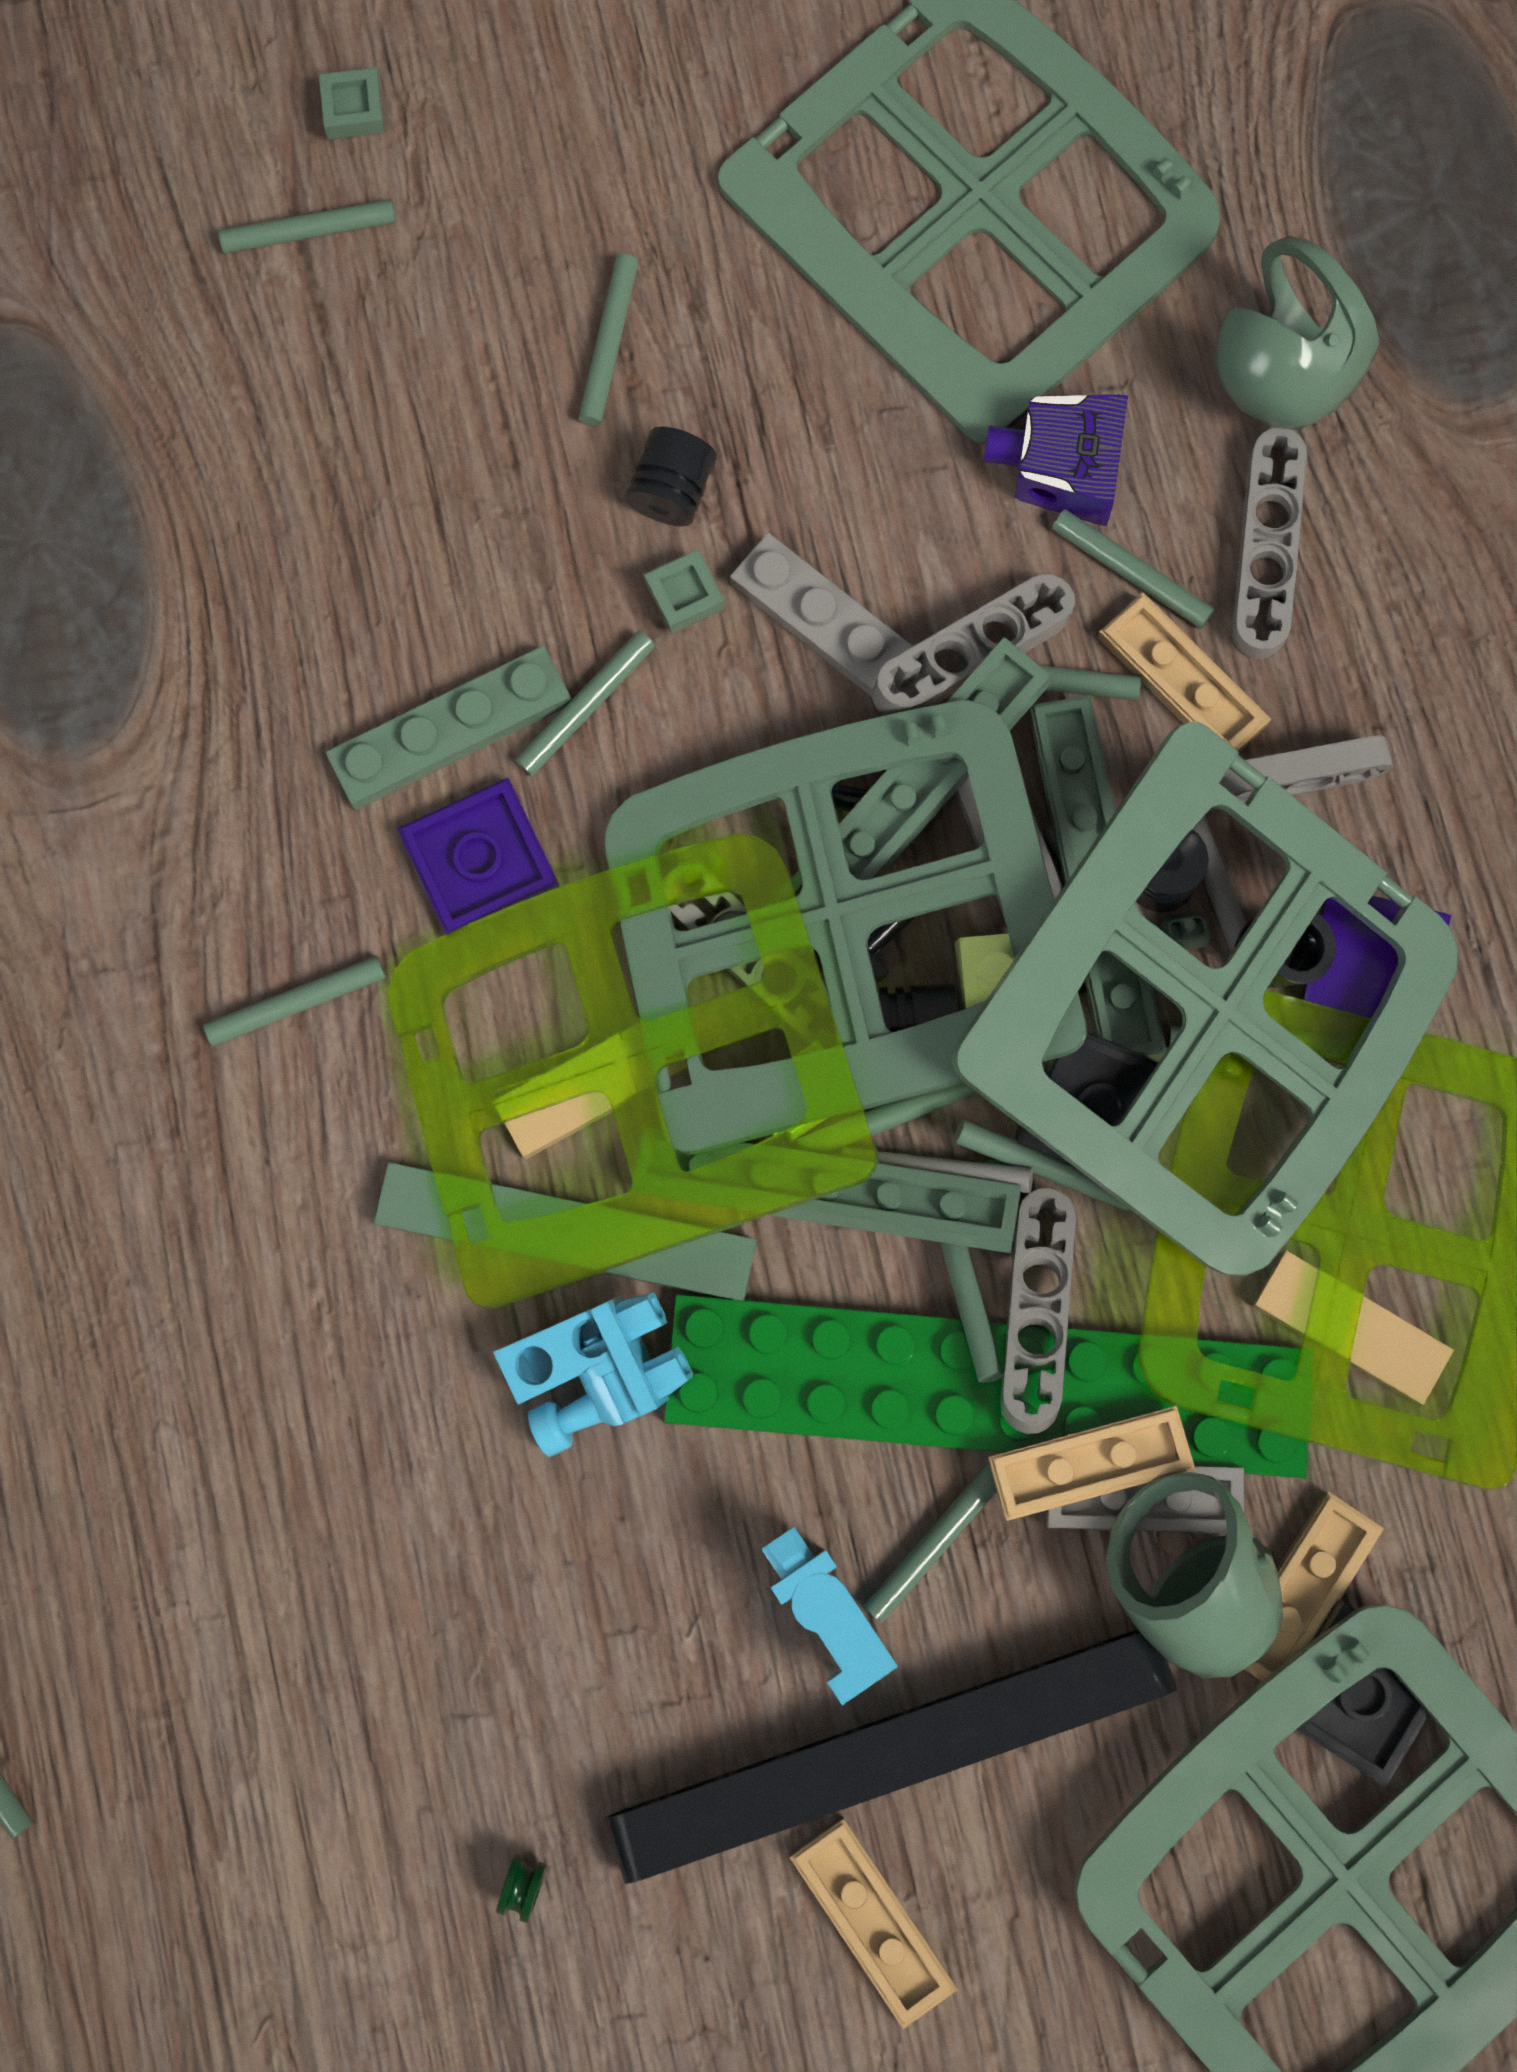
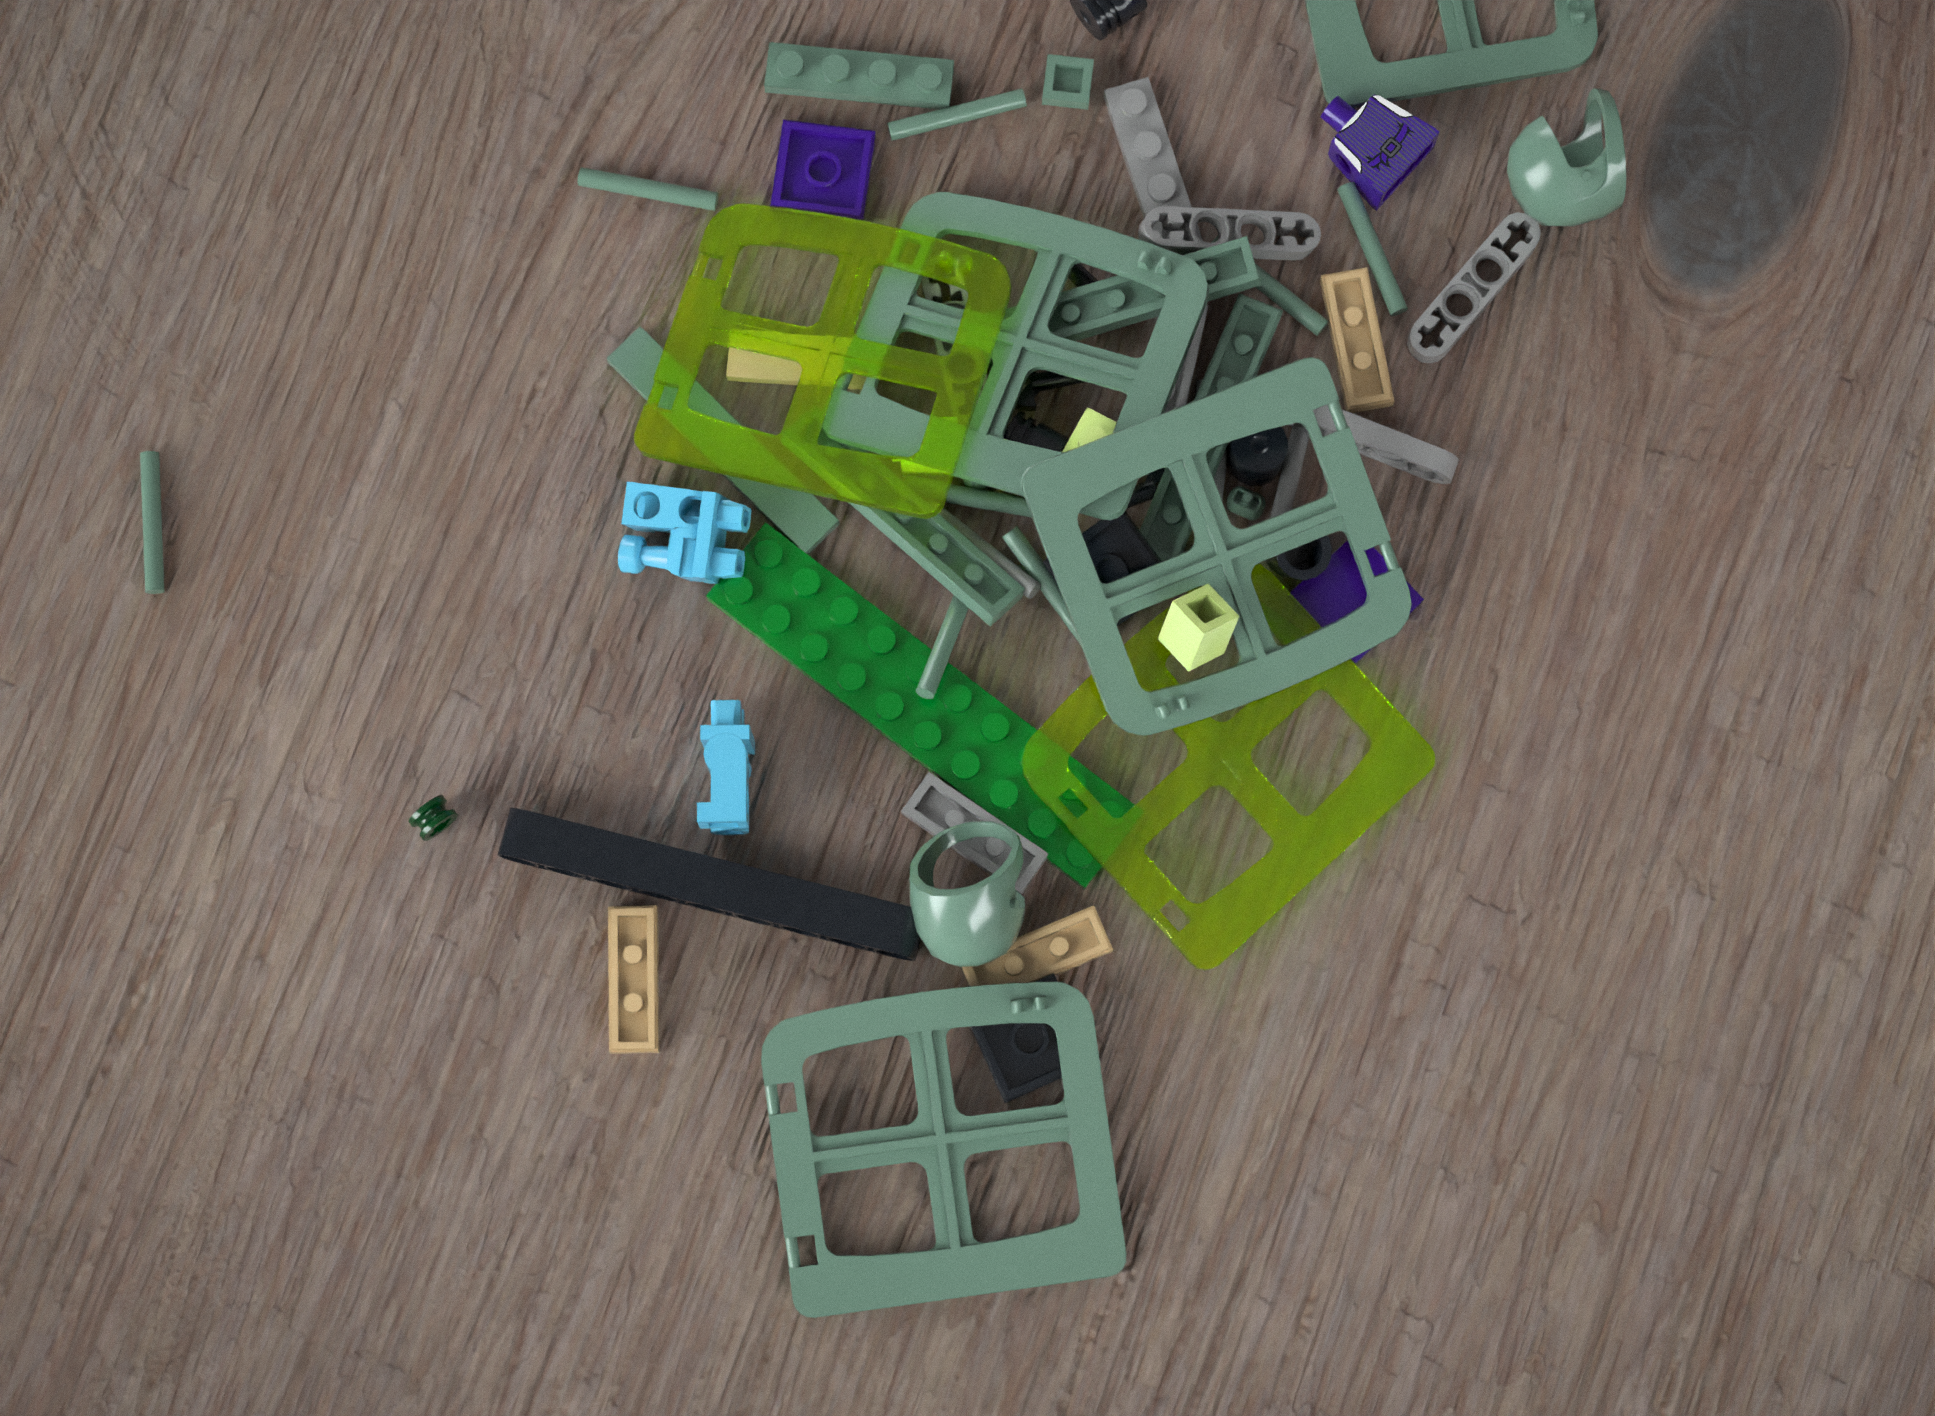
camera: 30 degrees right, 0 degrees up
sand green bar [863,1462,997,1624] -> none
tan tile [987,1406,1195,1521] -> none
light grey beam [1000,1188,1076,1434] -> none
tan tile [1252,1250,1454,1406] -> none
none -> yellowish green brick [1158,584,1239,672]

